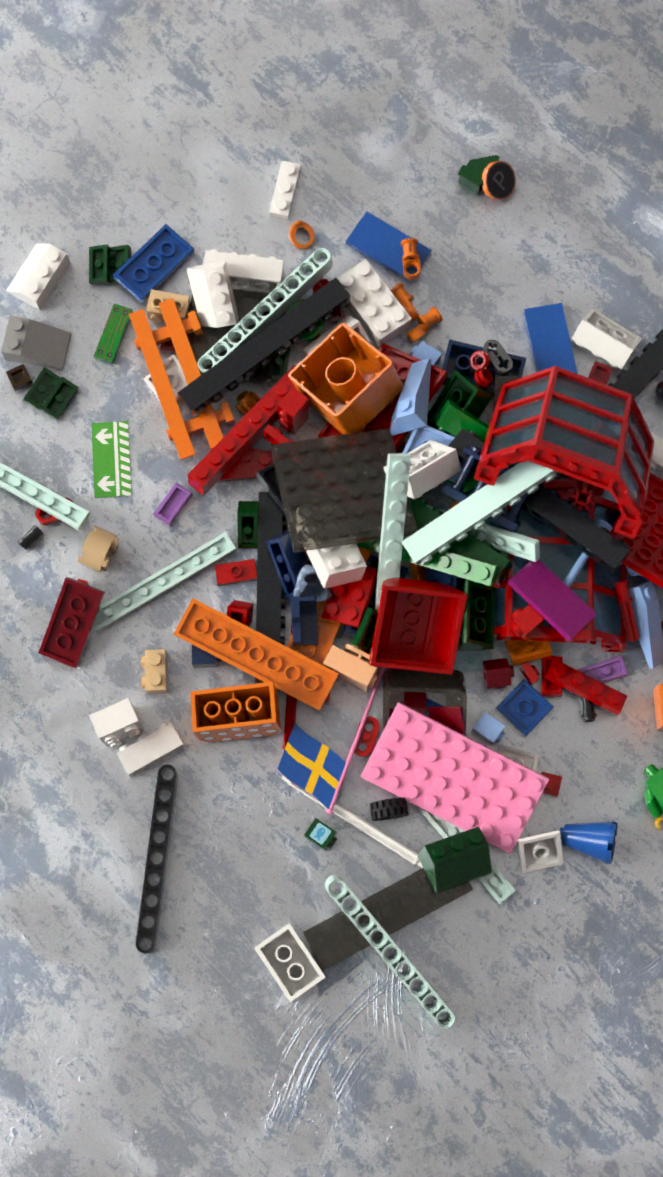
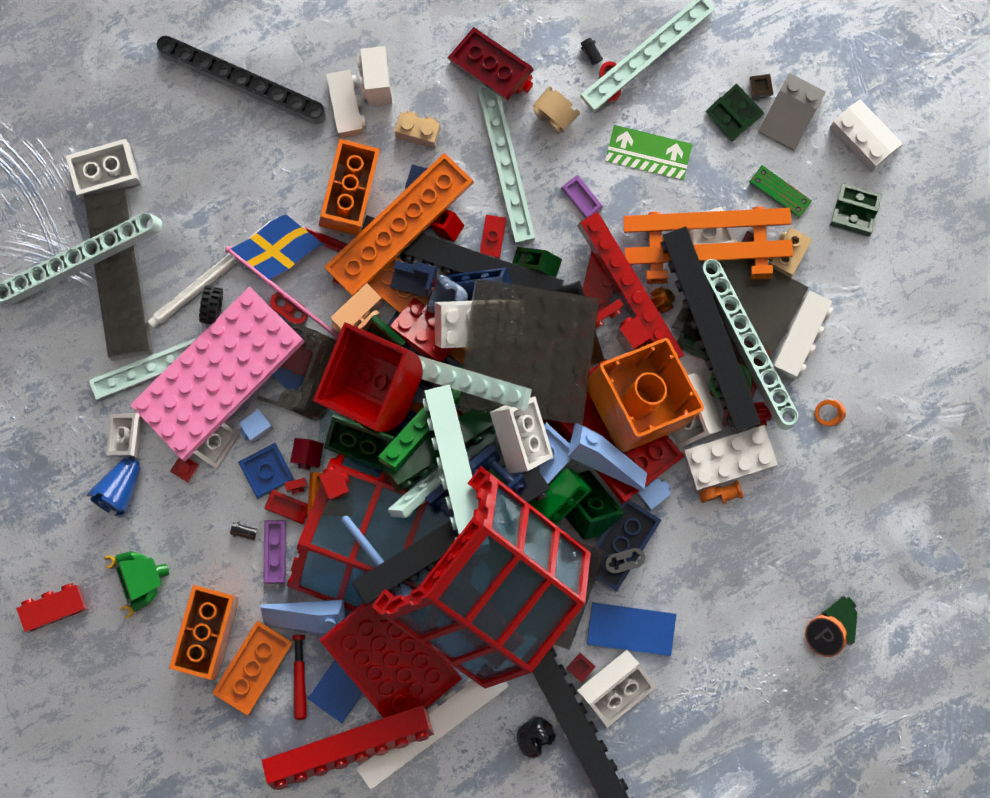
camera: 110 degrees right, 5 degrees up
blue tile [113,224,194,303] -> none
white slope [187,261,239,328] -> none
white plate [269,160,301,219] -> none
brick [304,818,337,851] -> none
blue tile [346,211,432,283] -> none
orange connector [401,238,421,280] -> none
orange connector [406,306,443,342] -> none
dark green slope [417,827,492,894] -> none
dark red piece [428,706,466,736] -> none
red plate [470,351,490,370] -> none
red plate [474,368,493,388] -> none
magenta tile [508,559,597,641] -> none
red plate [544,659,627,715] -> none
red axle [614,580,640,641] -> none

